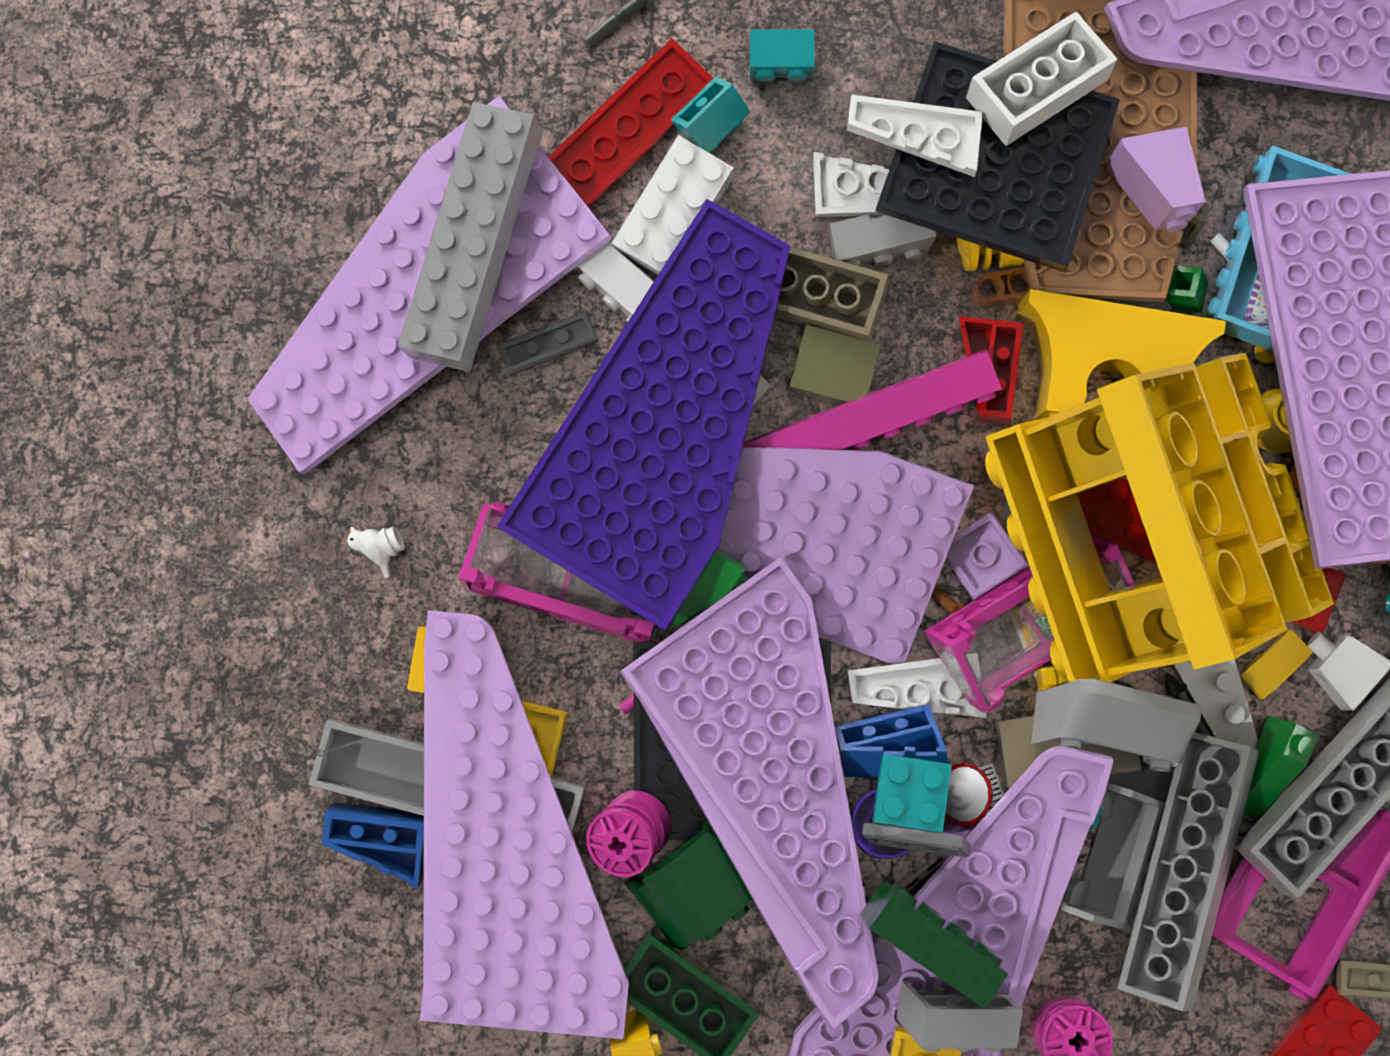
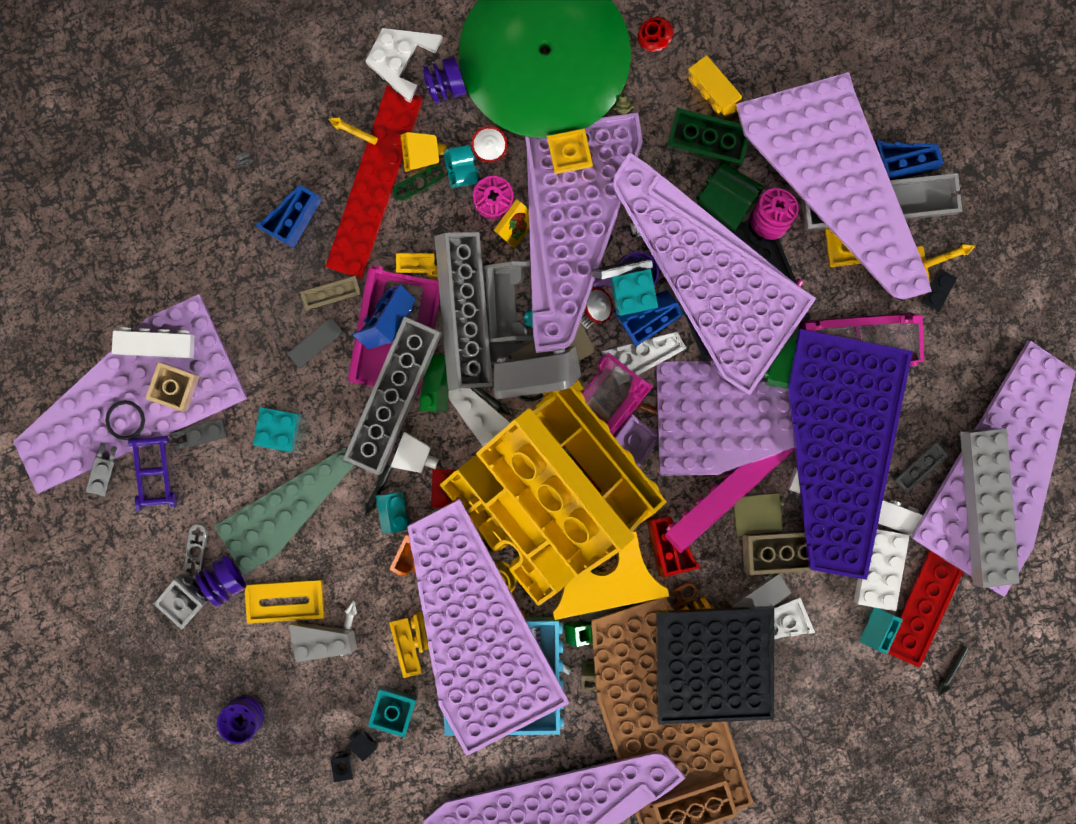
camera: 165 degrees right, 5 degrees up
white animal [347,526,405,579] -> none
teal brick [749,29,815,82] -> none
white wing [847,95,983,177] -> none
dark green brick [860,881,1008,1009] -> none
light grey wedge [896,981,1023,1052] -> none
white brick [966,12,1118,146] -> none
lavender slope [1106,127,1206,232] -> none
yellow slope [1239,628,1313,700] -> none
none -> blue wedge [352,284,416,349]
none -> yellow hinge [396,253,438,281]
none -> yellow tile [494,199,530,249]
none -> black plate [921,269,957,312]
none -> yellow piece [922,244,975,268]

